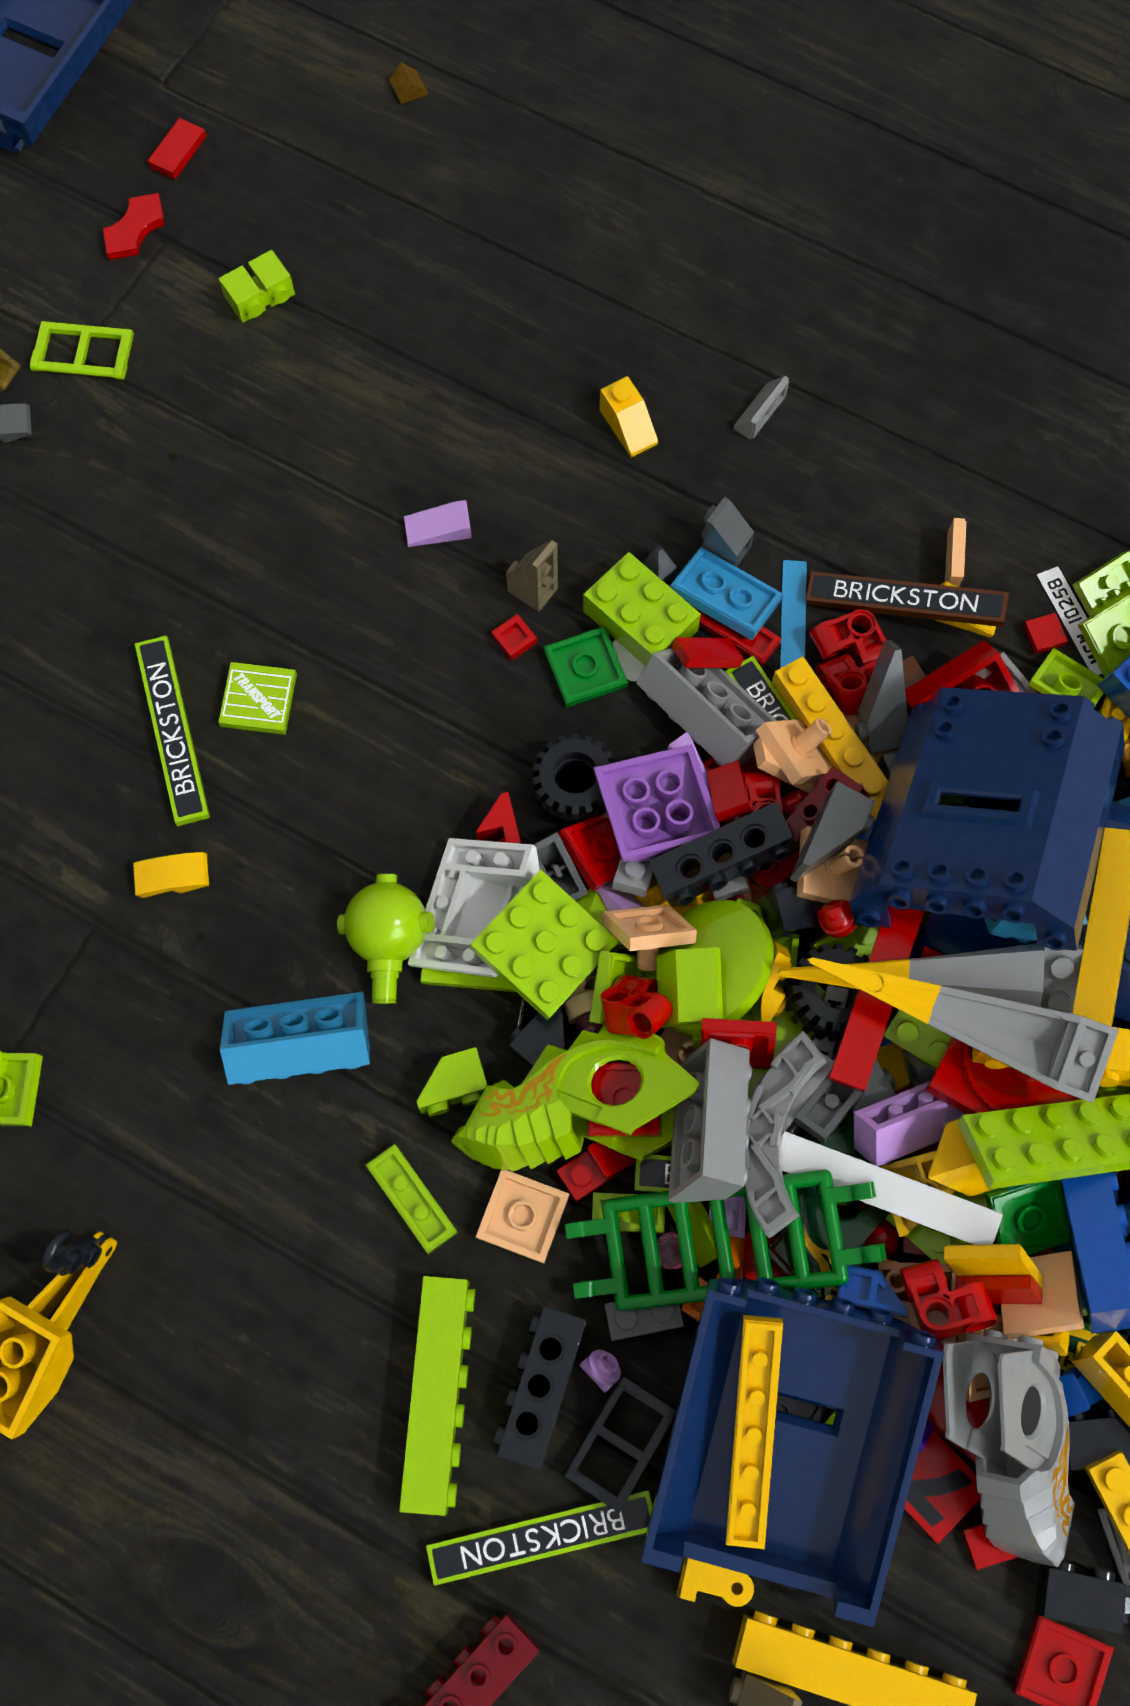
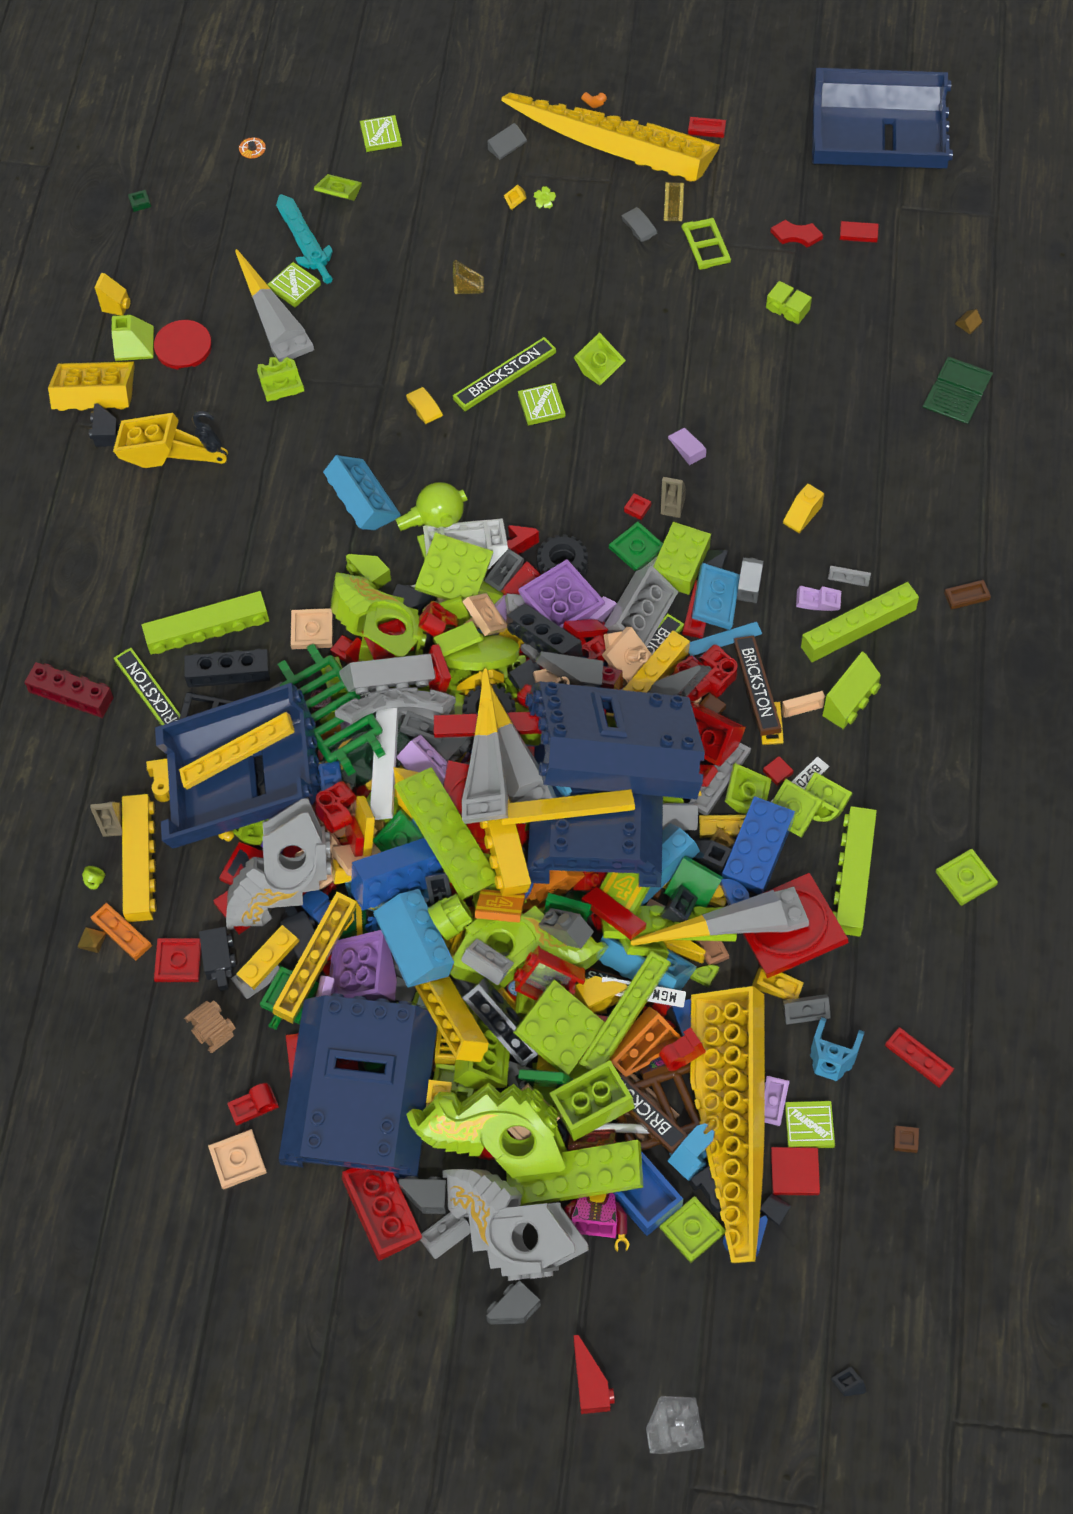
camera: 70 degrees right, 10 degrees down
lime tile [366,1144,458,1254] -> none
lavender plate [579,1350,621,1393] -> none
red tile [671,637,744,668] -> none
none -> lime slope [574,332,626,385]
none -> lavender slope [796,586,841,611]
none -> lime brick [801,582,919,662]
none -> lime slope [823,652,881,729]
none -> dark green piece [923,356,993,424]
none -> reddish brown tile [944,580,991,610]

